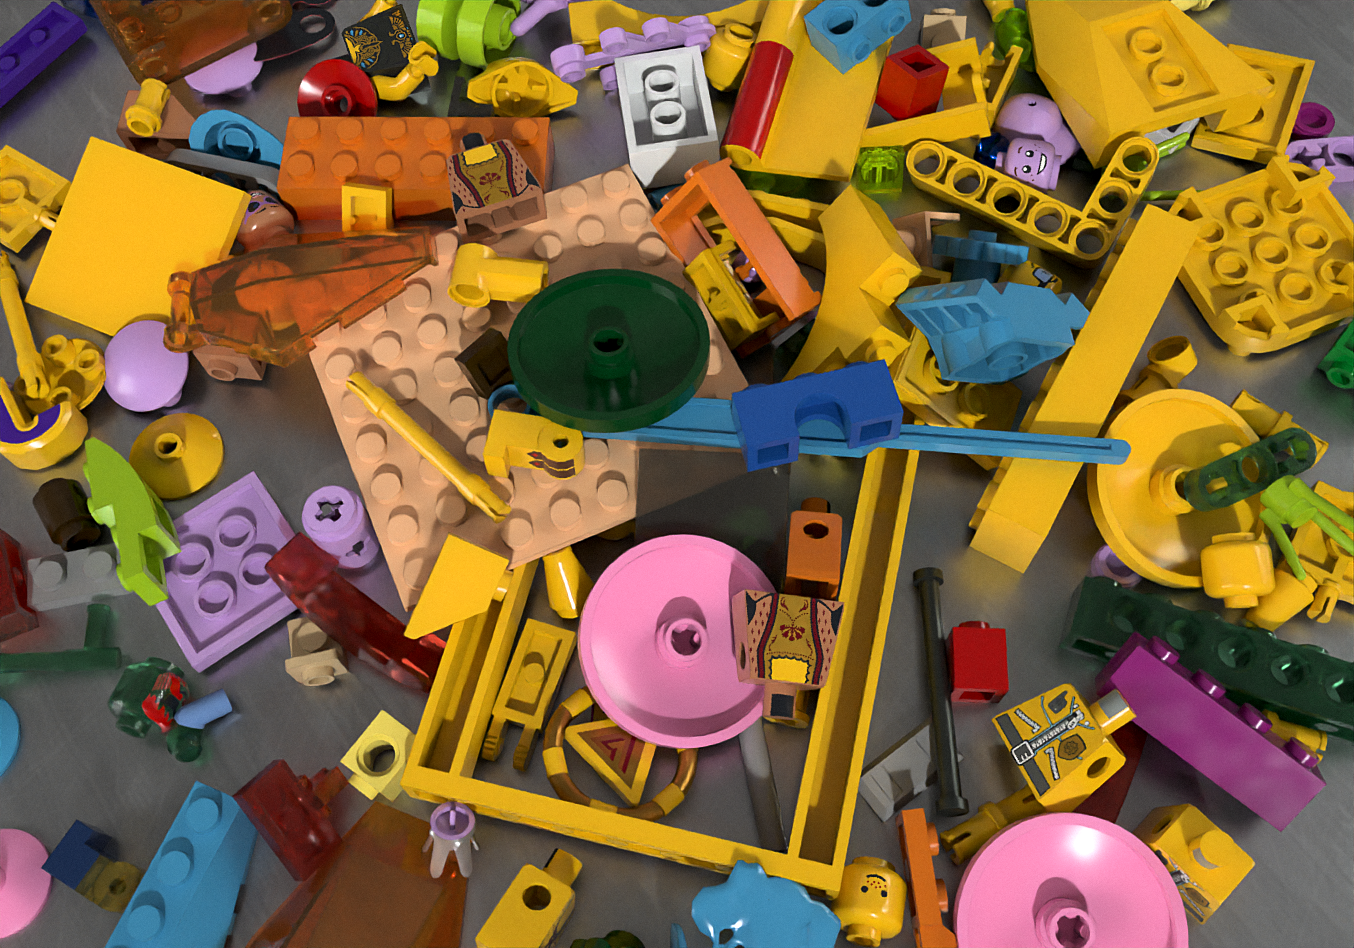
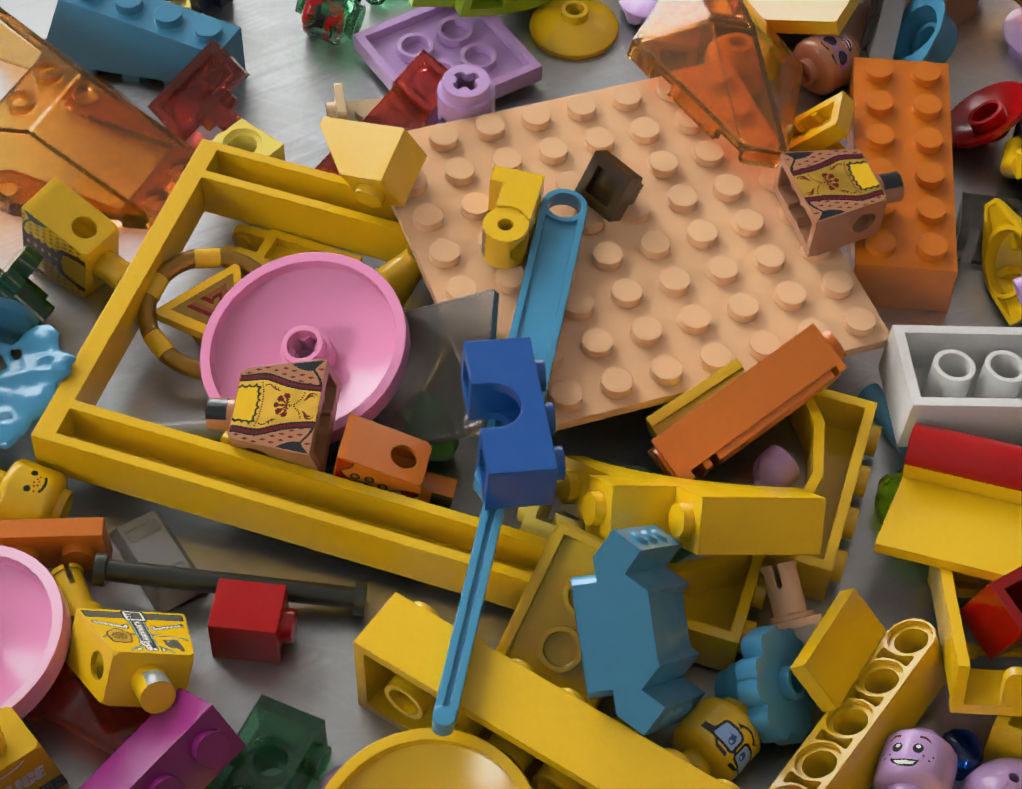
camera: 90 degrees right, 15 degrees down
arm [166,688,232,763] -> none
yellow piece [346,371,511,524] -> none
piece [422,802,480,878] -> none
yellow piece [448,243,549,308] -> none
dark green dish [507,269,710,433] -> none
clear neon green tile [856,145,905,194] -> none
none -> yellow tile [789,588,886,712]

